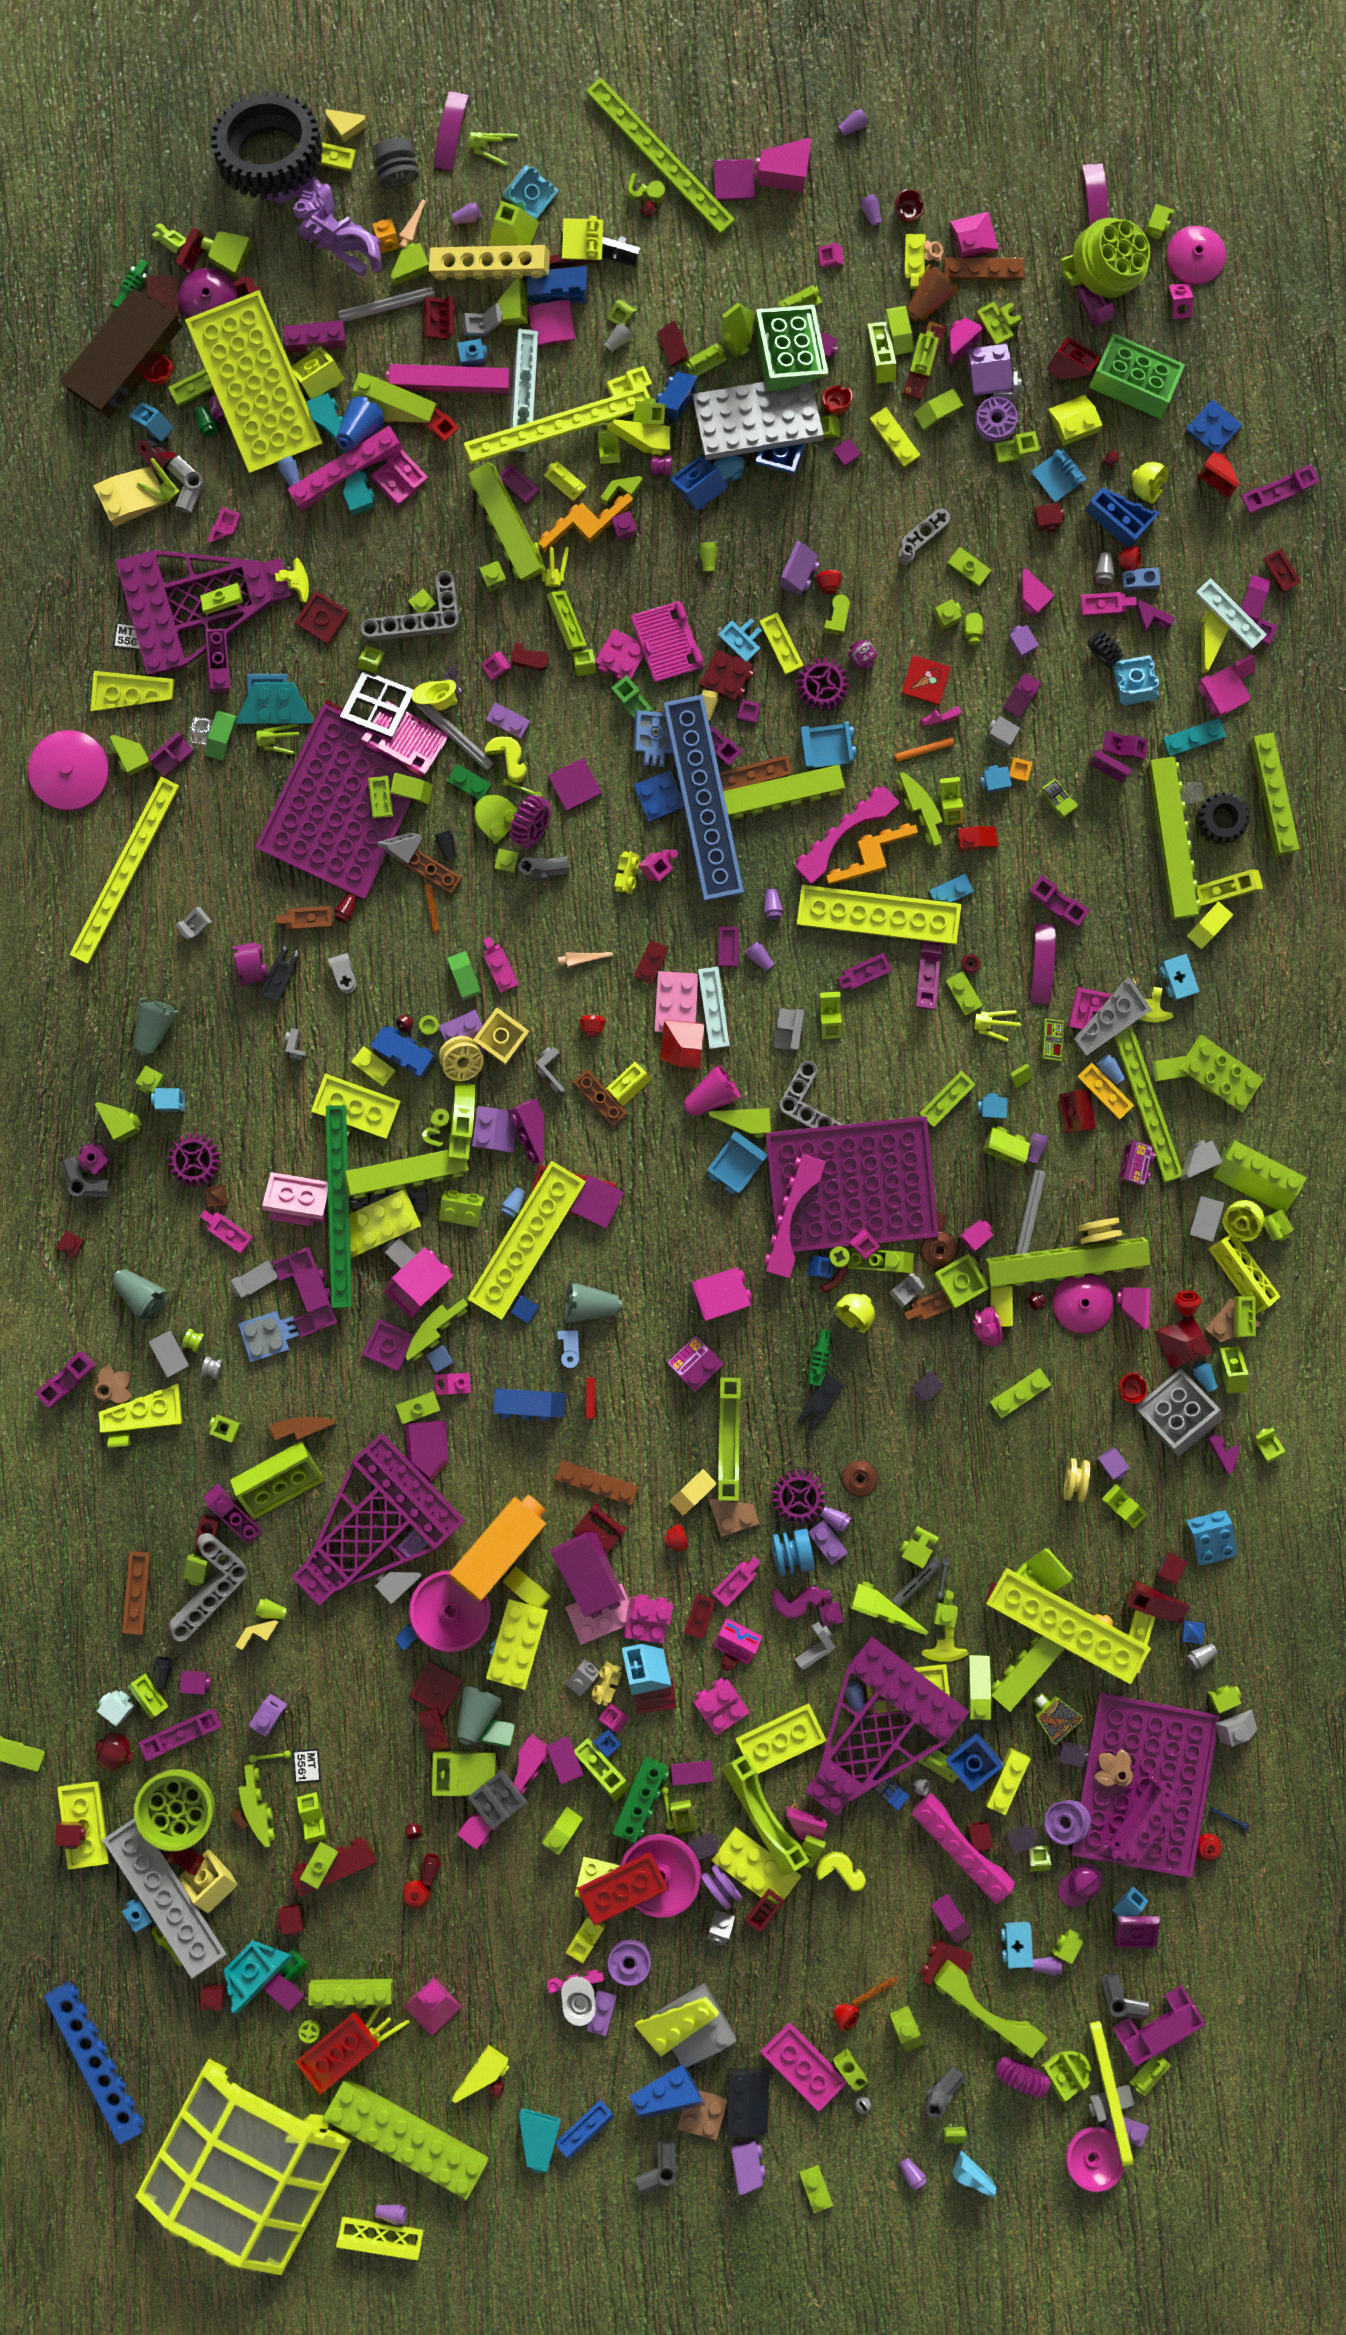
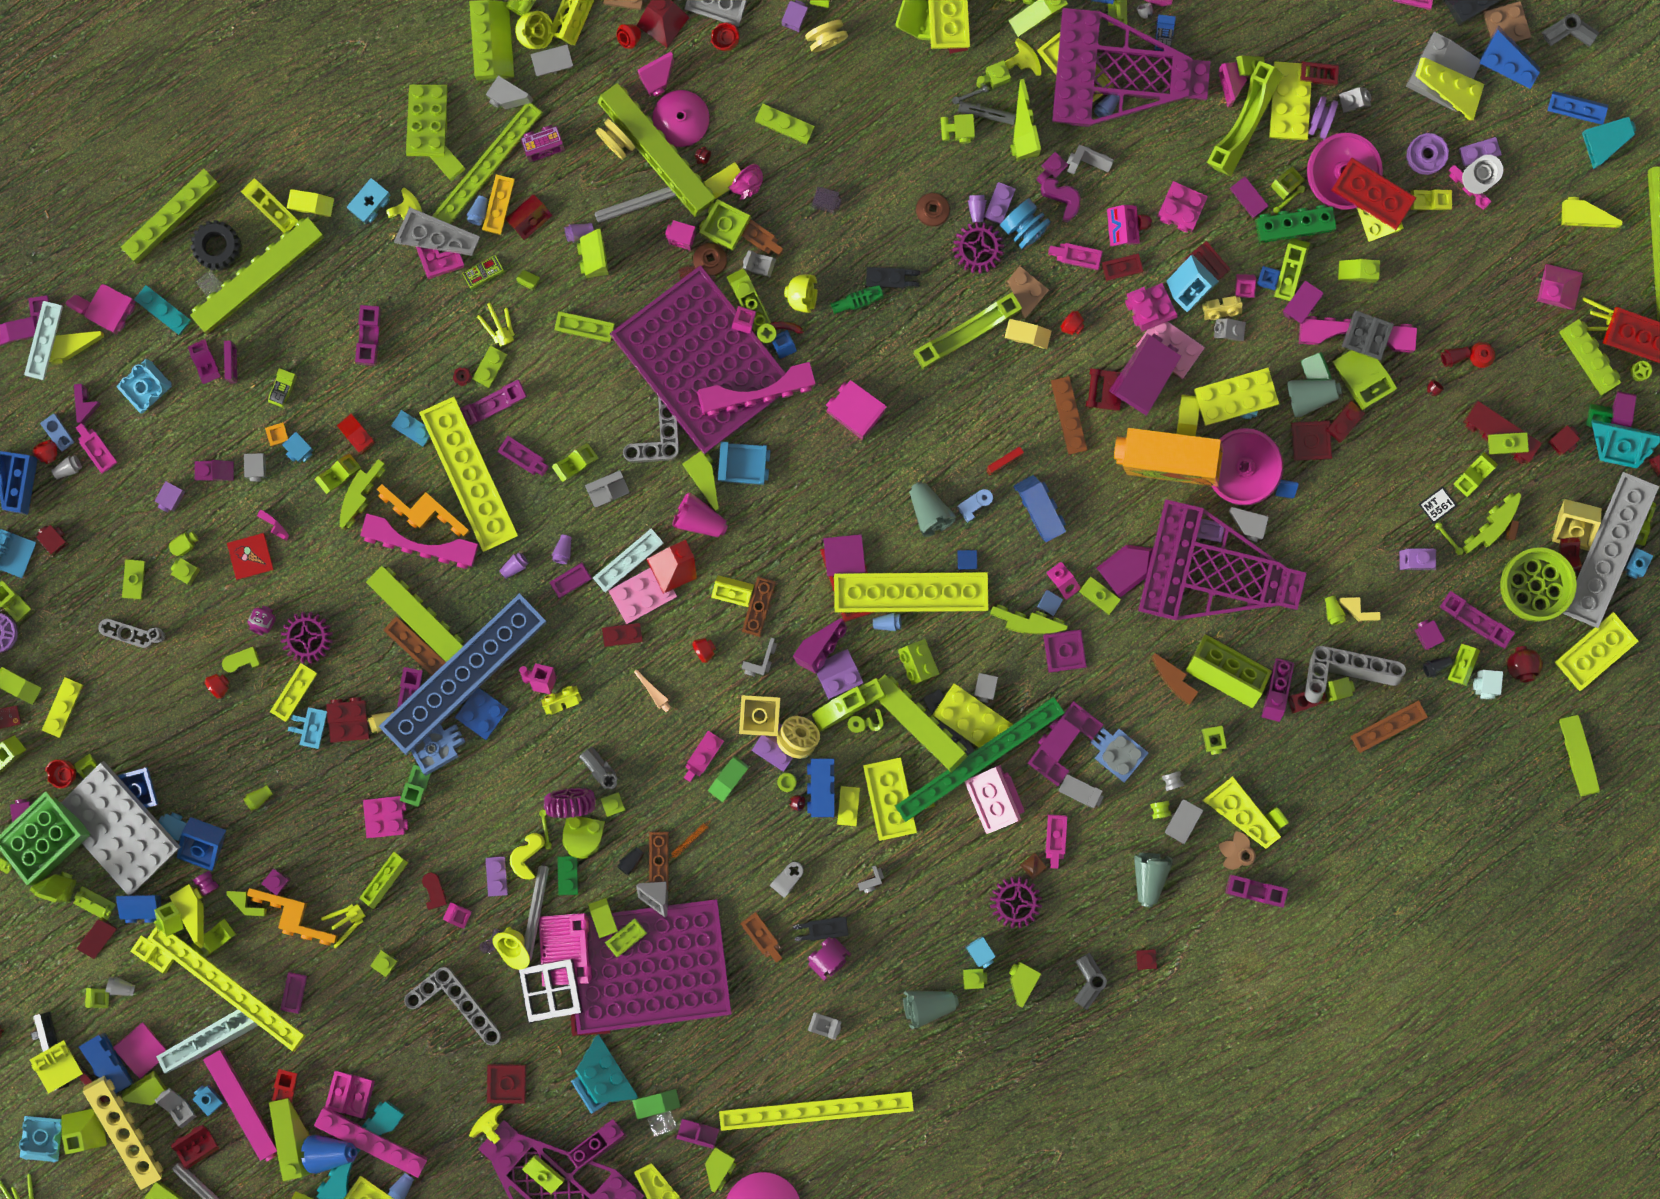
camera: 120 degrees left, 0 degrees up
dark red brick [55,1821,88,1849] -> none
magenta brick [77,1143,112,1176] -> none
lime plant [257,723,299,755] -> none
dark red cone [333,892,358,924] -> none
lime slope [358,645,385,674] -> none
dark pink slope [383,1247,453,1319] -> none
lime plate [408,588,436,613] -> none
medium lavender cone [451,202,482,226] -> none
lime brick [468,462,546,582] -> none
dark red plate [488,2079,505,2099] -> none
neon yellow hinge [544,461,587,502] -> none
magenta tile [548,758,602,812] -> none
lime slope [573,649,596,676] -> none
dark pink window [630,601,704,683] -> none
magenta slope [667,1335,724,1392] -> none
clear purple brick [688,1830,721,1860] -> none
neon yellow plate [735,1703,826,1774] -> none
magenta tile [737,699,761,724] -> none
medium lavender slope [780,541,820,596] -> none
dark azure panel [800,721,857,770] -> none
neon yellow animal [816,1852,865,1891] -> none
magenta tile [833,438,861,467] -> none
orange bar [895,738,954,762] -> none
dark azure brick [977,1093,1007,1119] -> none
dark pink slope [1021,568,1054,617] -> none
magenta slope [1030,924,1055,1005] -> none
black tyre [1087,630,1123,668] -> none

